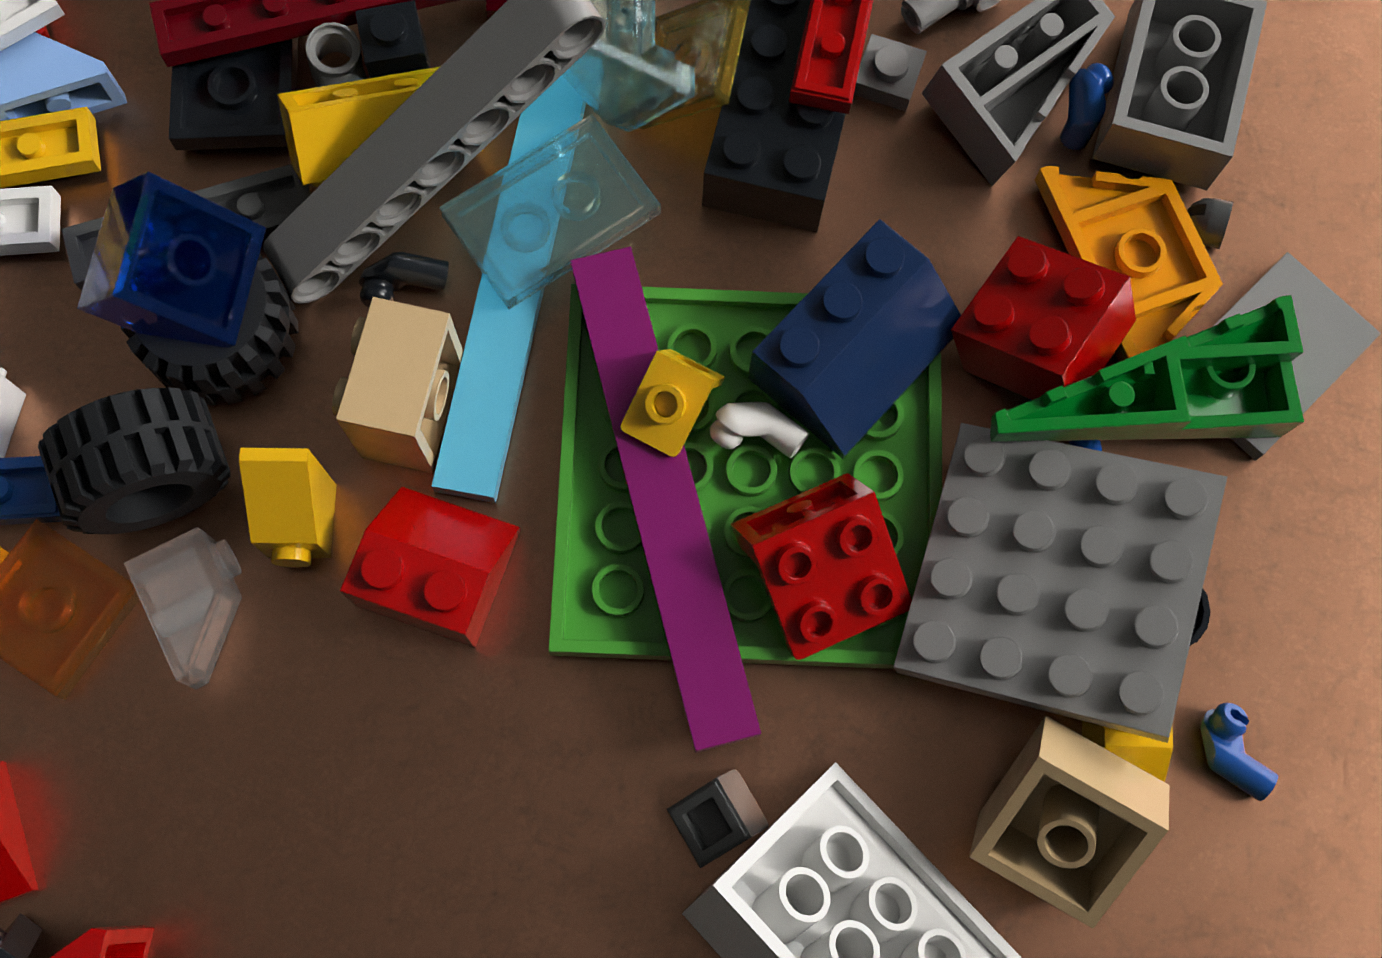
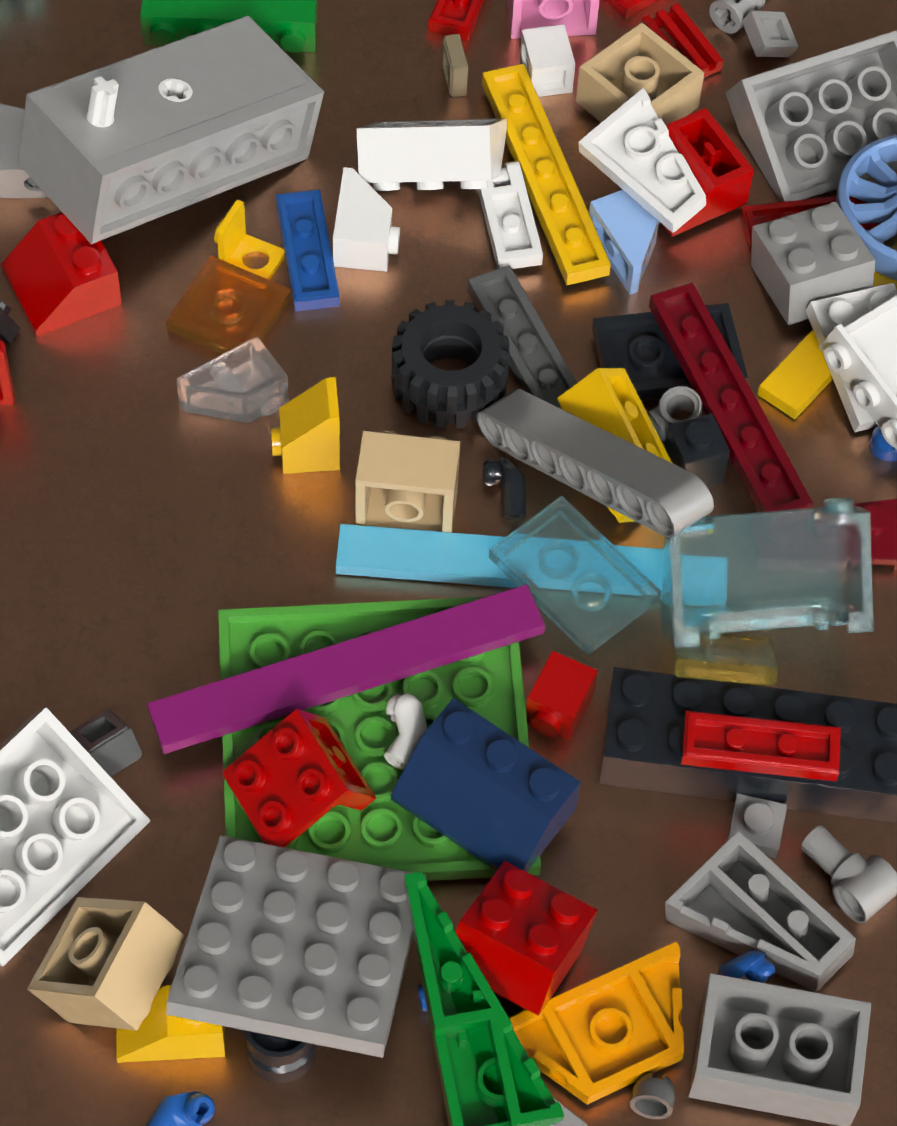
camera: 85 degrees right, 15 degrees down
black tyre [38,387,231,534] -> none
clear blue slope [77,171,266,348] -> none
red slope [340,486,521,648] -> none
yellow bracket [621,349,725,457] -> none
none -> red brick [526,651,598,741]

